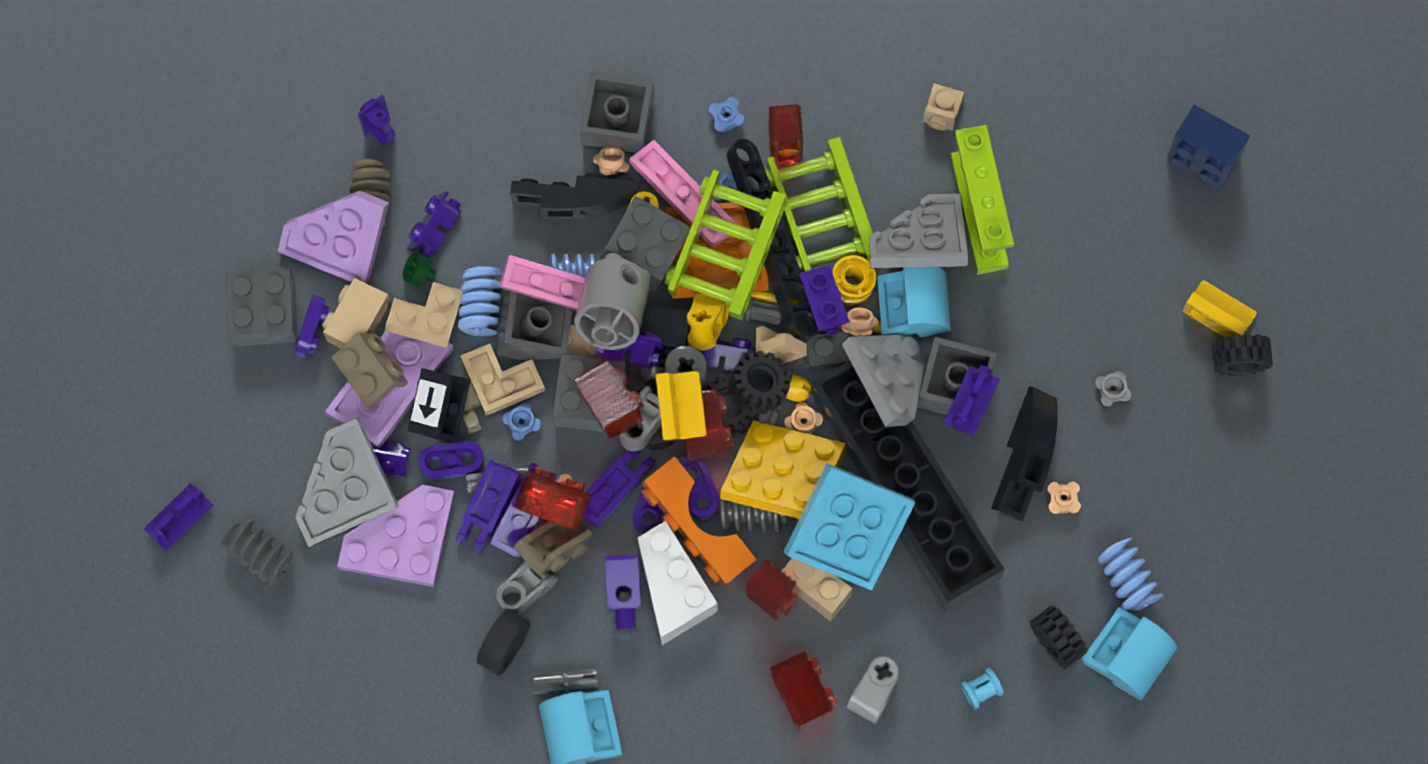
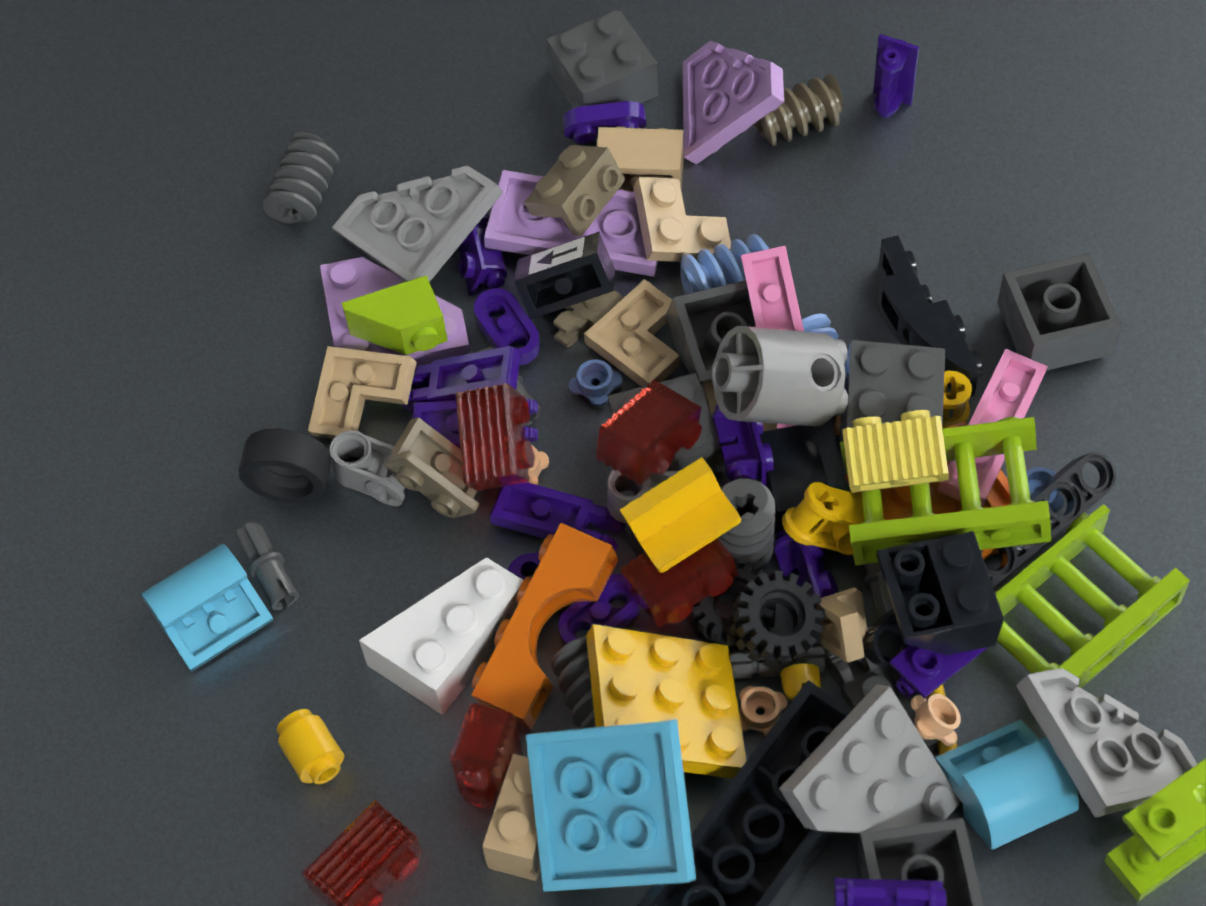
camera: 70 degrees right, 15 degrees down
dark purple hinge [144,483,213,551] -> none
dark green tile [403,252,436,286] -> none
dark purple hinge [407,191,461,257] -> none
light nougat plate [593,147,629,175] -> none
torso [605,554,642,630] -> none
medium blue plate [708,97,744,132] -> none
clear red brick [768,104,804,167] -> none
yellow wheel [832,255,876,306] -> none
none -> yellow brick [276,709,344,784]
none -> tan plate [308,346,417,439]
none -> lime slope [341,275,448,355]
none -> light yellow brick [842,410,949,493]
none -> black slope [876,531,1004,655]

